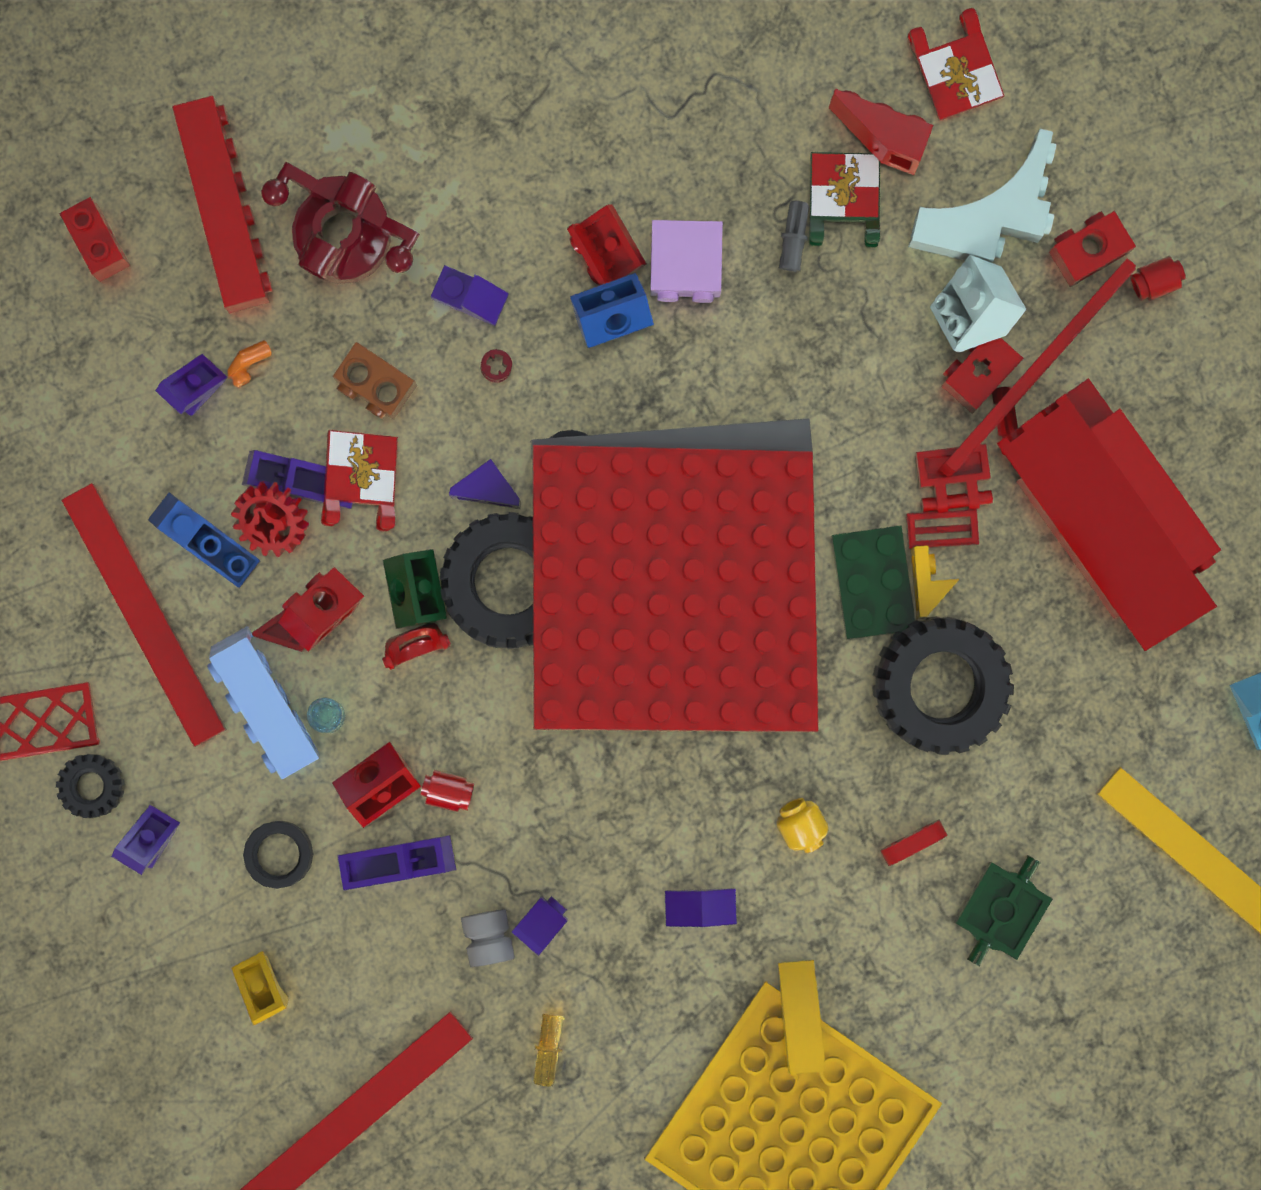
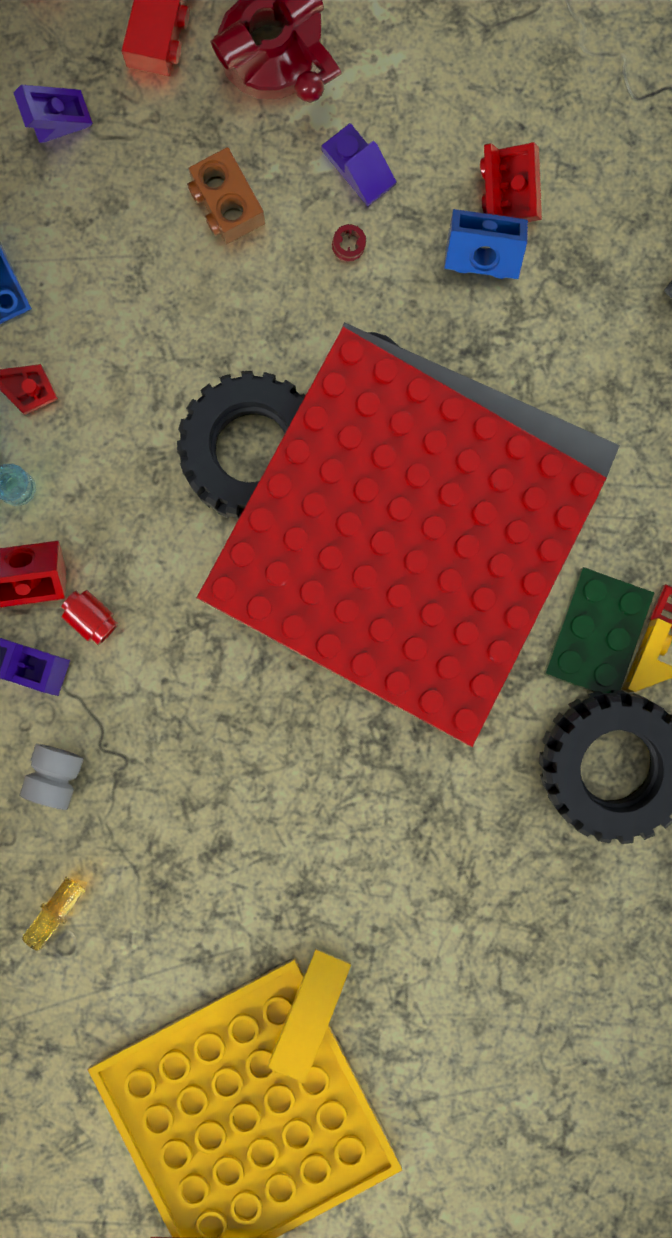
camera: 30 degrees right, 0 degrees up
orange arm [227,340,272,387] -> none
red gear [231,481,309,557] -> none
dark purple slope [242,450,353,509] -> none
red brick [278,567,364,652] -> none
flag [321,430,398,532] -> none
red helmet [382,622,451,670] -> none
dark green brick [383,549,447,629] -> none
dark purple slope [449,459,521,509] -> none
dark purple slope [512,896,568,956] -> none
lavender brick [650,220,723,303] -> none
dark purple slope [665,888,737,927] -> none
yellow head [776,798,829,853] -> none
red beam [880,819,948,866] -> none
dark green plate [954,855,1053,967] -> none

